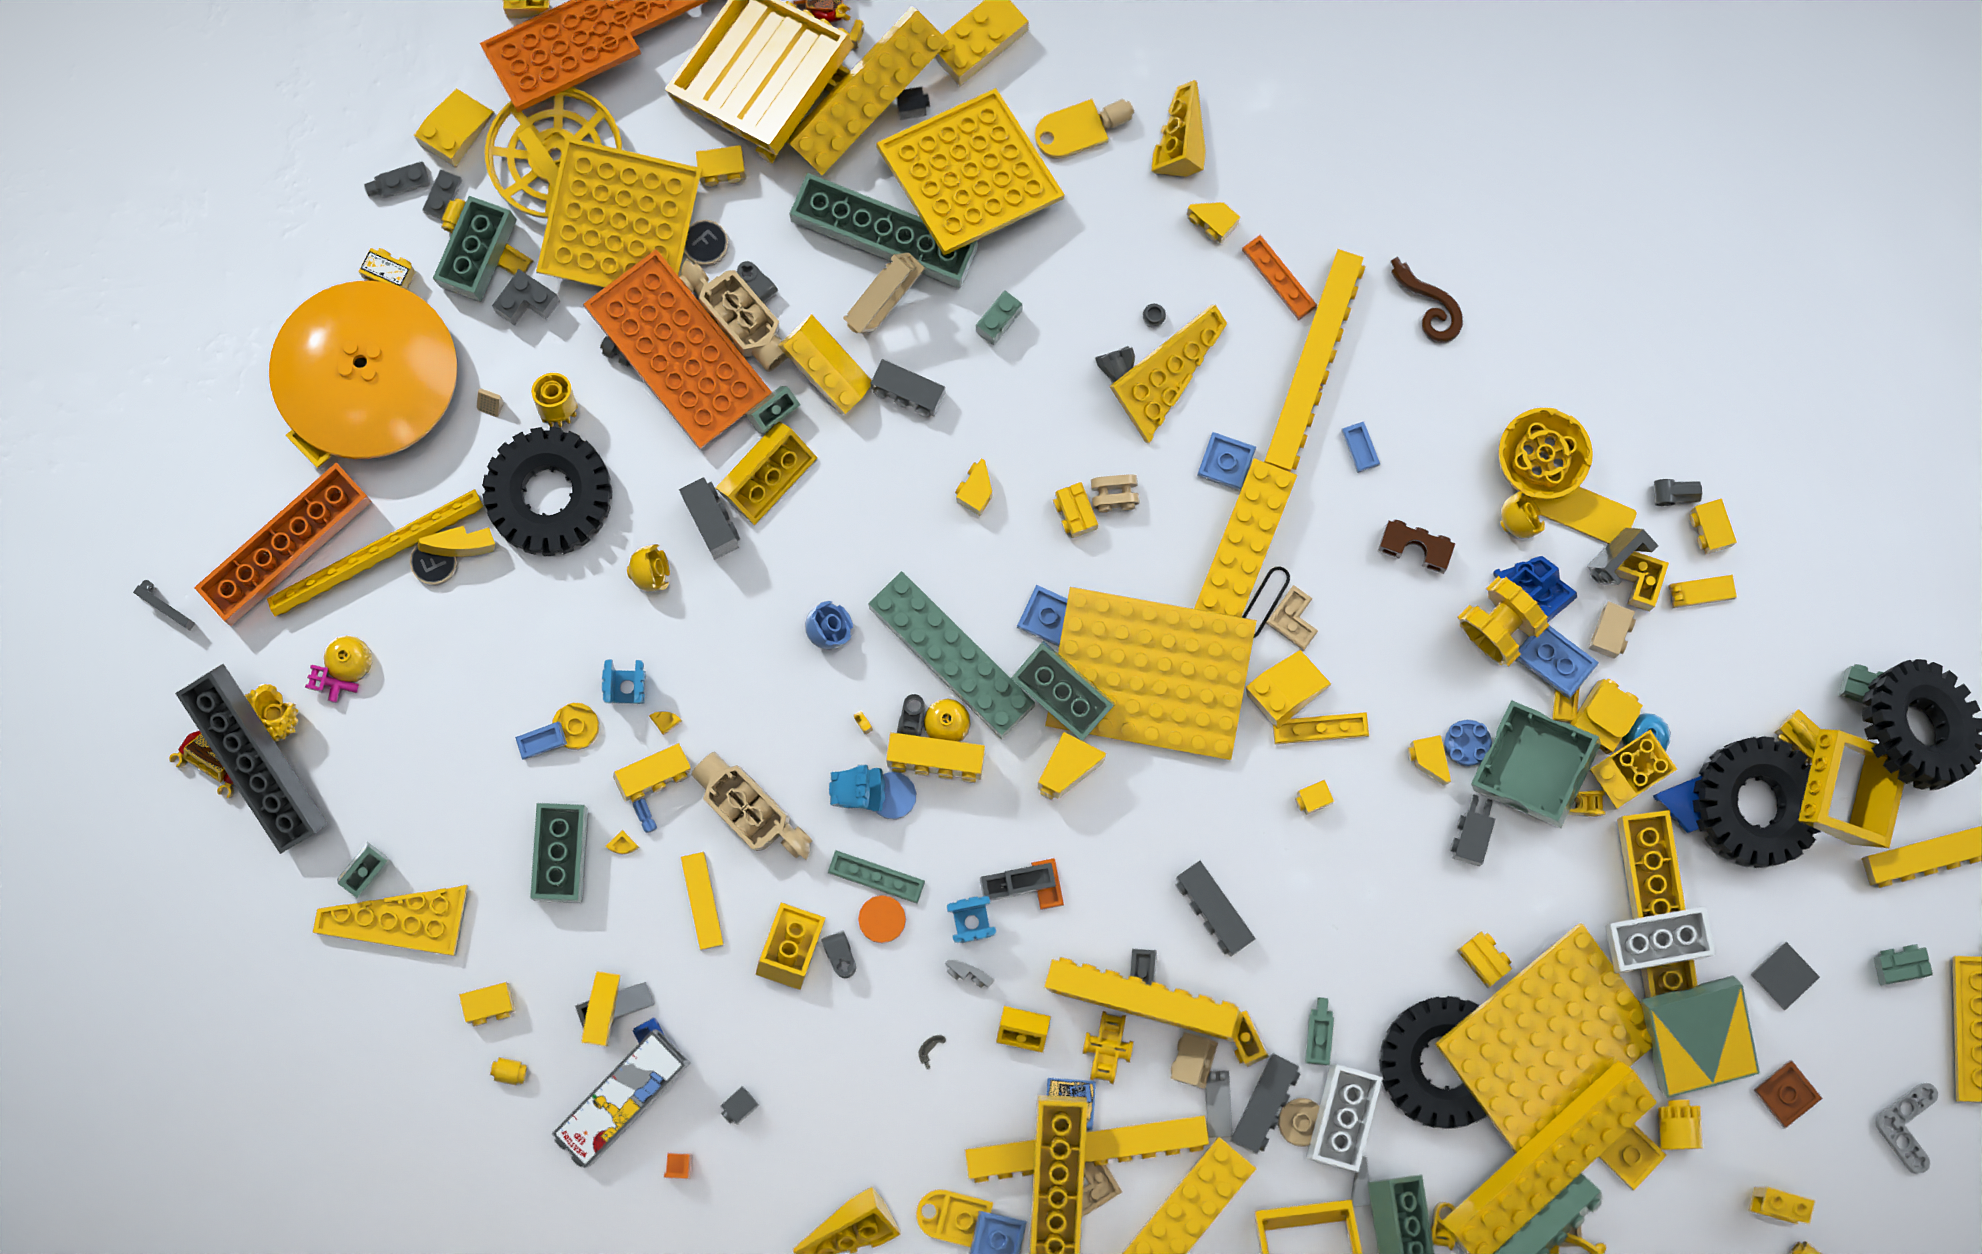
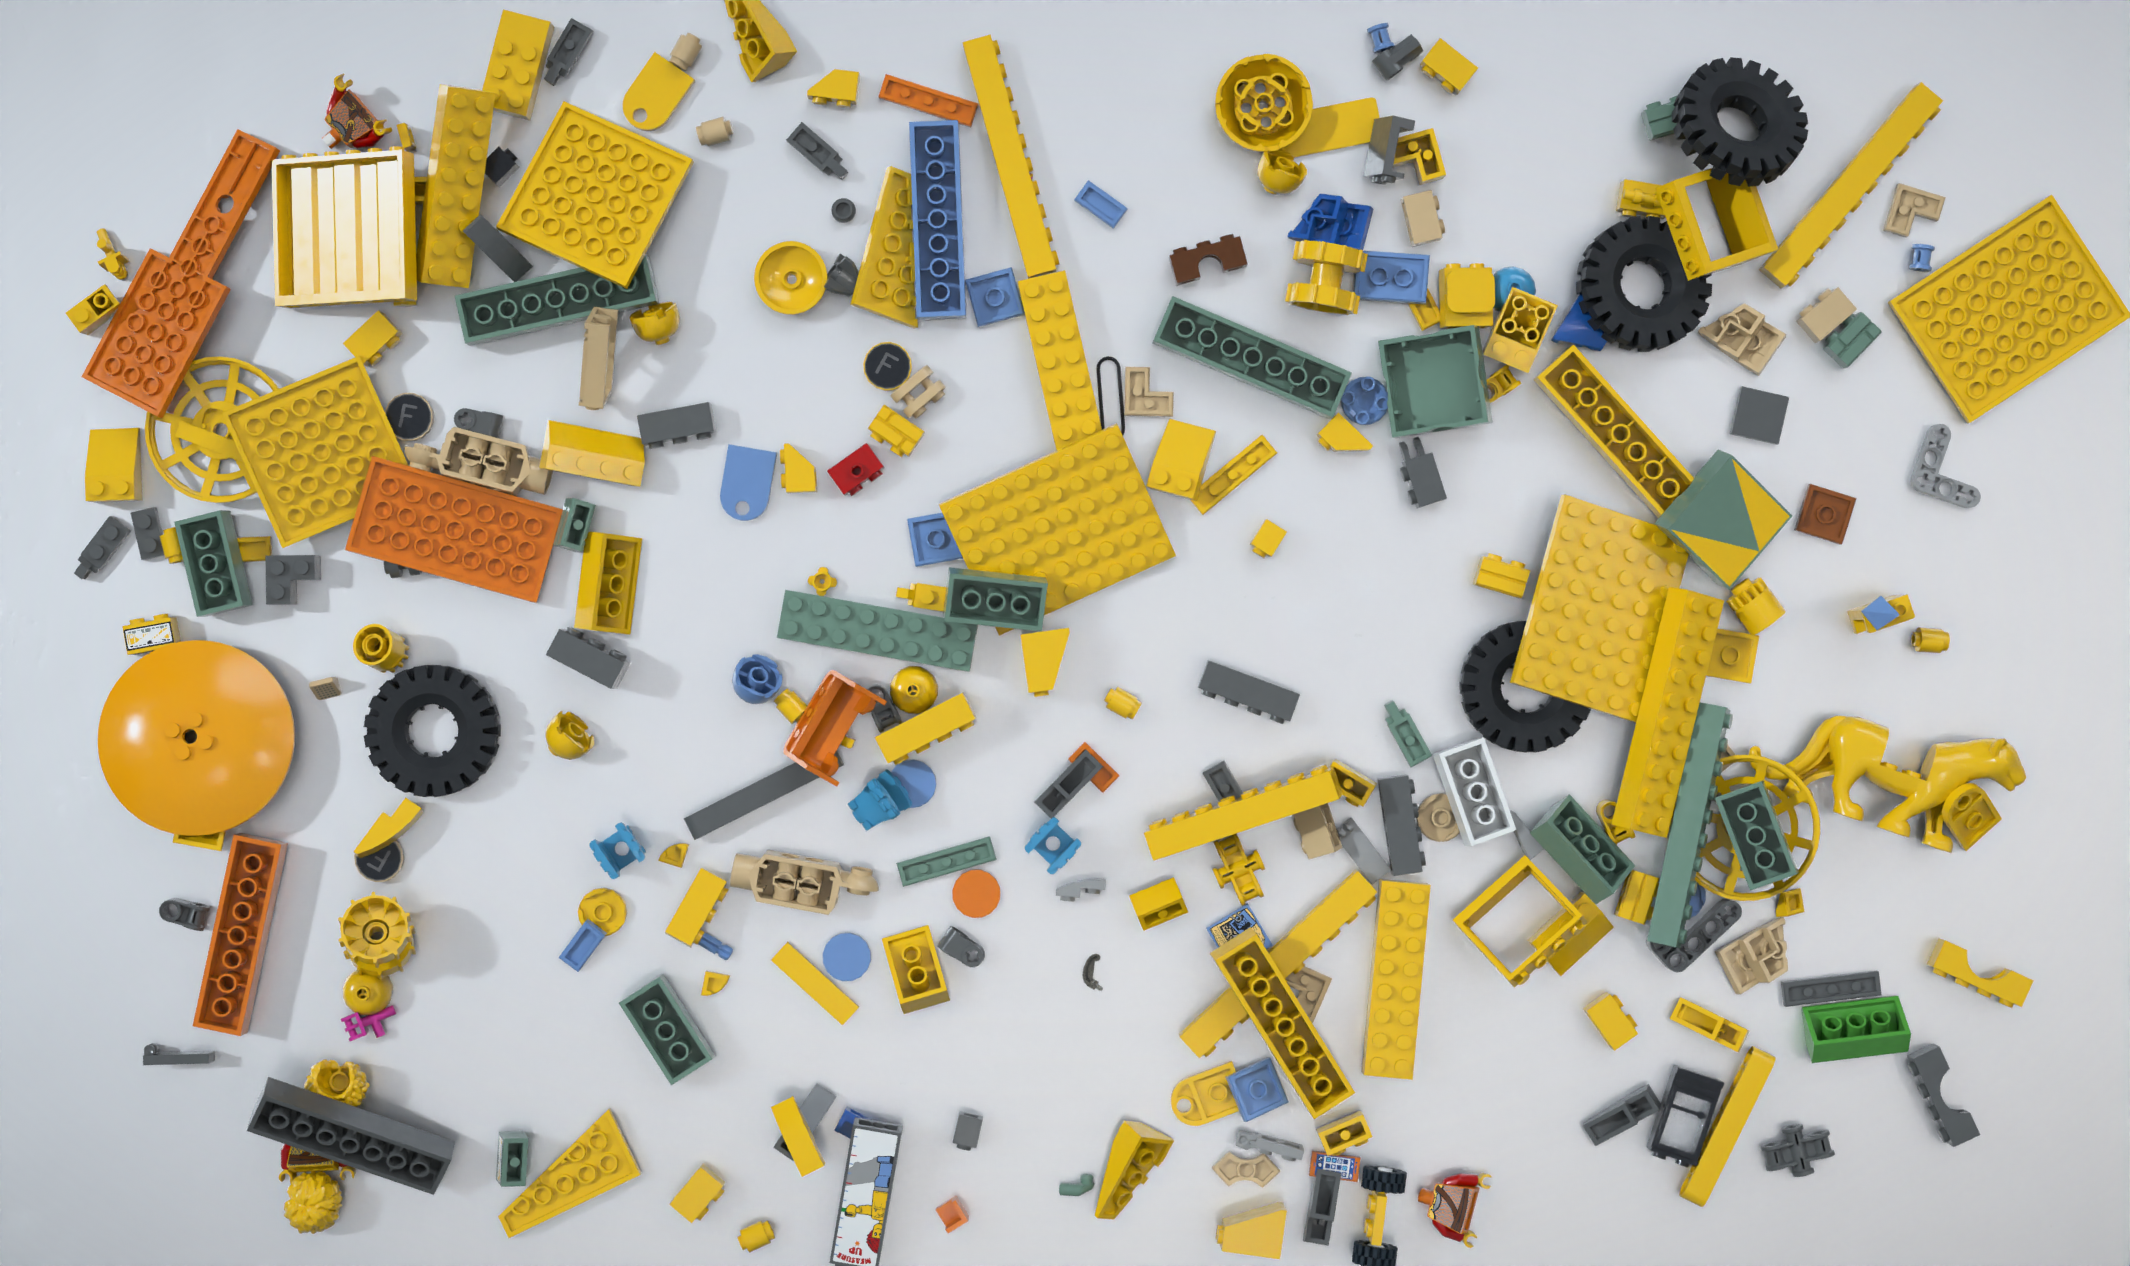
camera: 30 degrees left, 10 degrees up
yellow plate [267,489,484,617] -> none
sand green brick [976,290,1023,345] -> none
reddish brown plant [1390,257,1463,342] -> none
white brick [1605,907,1716,974] -> none
yellow hinge [1669,575,1737,608] -> none
none -> dark grey piece [159,898,210,931]
none -> yellow hair [284,1171,343,1234]
none -> yellow piece [338,892,416,980]
none -> dark grey slope [463,214,533,282]
none -> dark grey hinge [544,18,593,86]
none -> yellow cylinder [629,302,680,345]
none -> dark grey beam [684,751,844,840]
none -> tan brick [696,116,734,146]
none -> medium blue tile [720,444,777,521]
none -> yellow dish [754,241,828,315]
none -> yellow brick [774,688,807,724]
none -> orange windscreen [783,670,887,786]
none -> dark grey hinge [786,122,848,180]
none -> yellow plate [808,567,837,596]
none -> medium blue tile [823,933,871,981]
none -> red brick [827,443,885,496]
none -> black tile [863,342,912,391]
none -> yellow hinge [896,583,946,611]
none -> medium blue brick [909,120,966,320]
none -> sand green arm [1059,1174,1095,1196]
none -> yellow brick [1104,686,1142,719]
none -> sand green brick [1153,296,1352,420]
none -> medium blue bush [1367,23,1395,53]
none -> tan slope [1698,303,1786,376]
none -> tan brick [1796,287,1857,343]
none -> medium blue slope [1861,596,1899,630]

